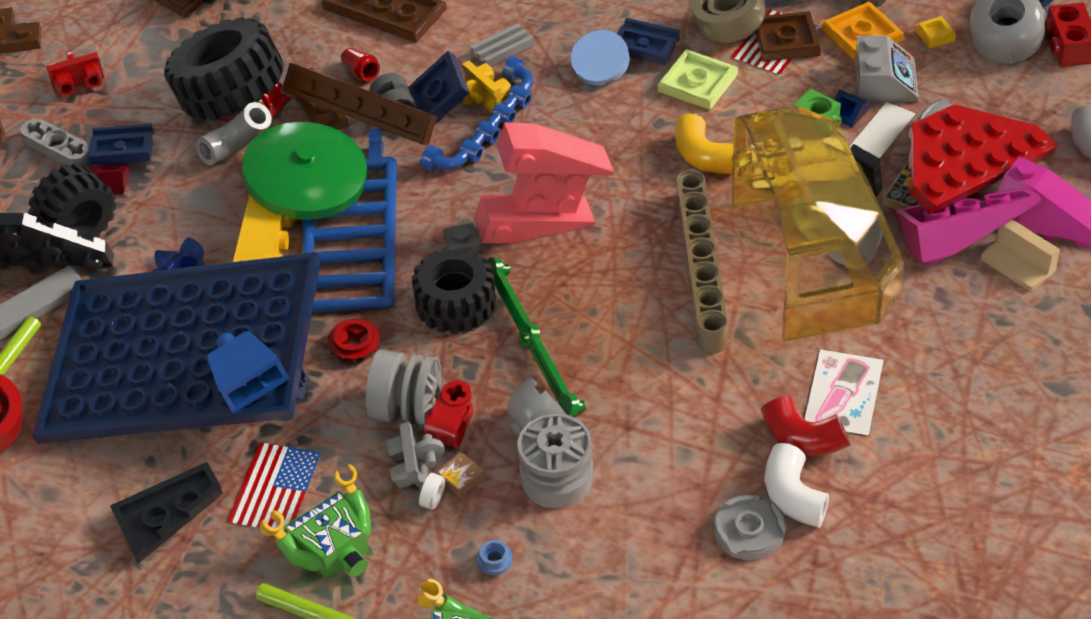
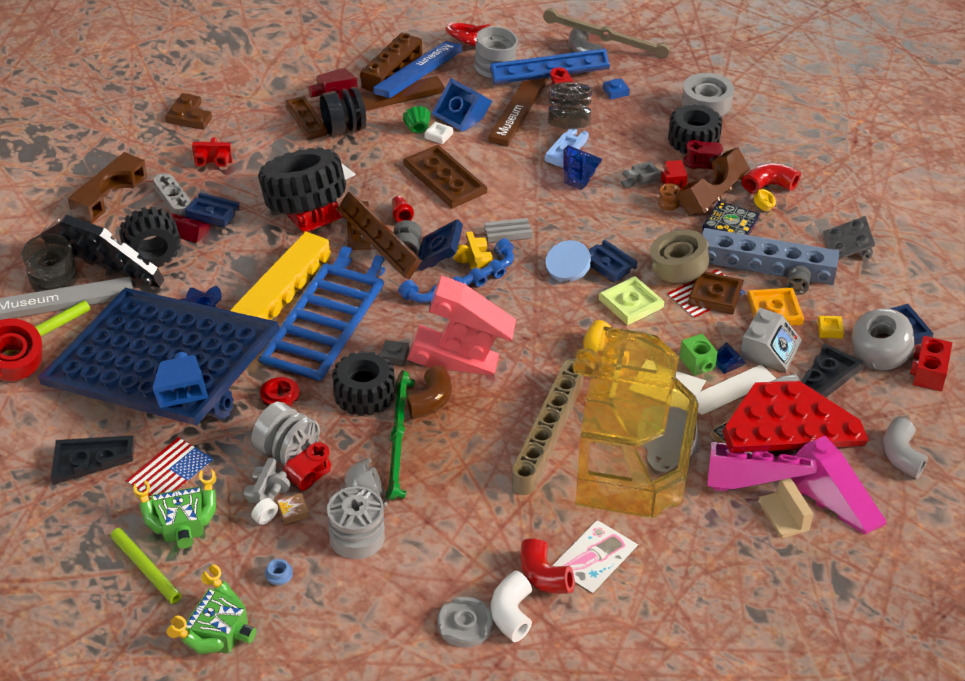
camera: 20 degrees right, 5 degrees down
light grey cylinder [196,102,272,165] -> none
green dish [242,122,367,220] -> none
black tile [847,144,882,197] -> none
none -> reddish brown cylinder [406,366,452,419]
none -> black wing [801,343,863,397]

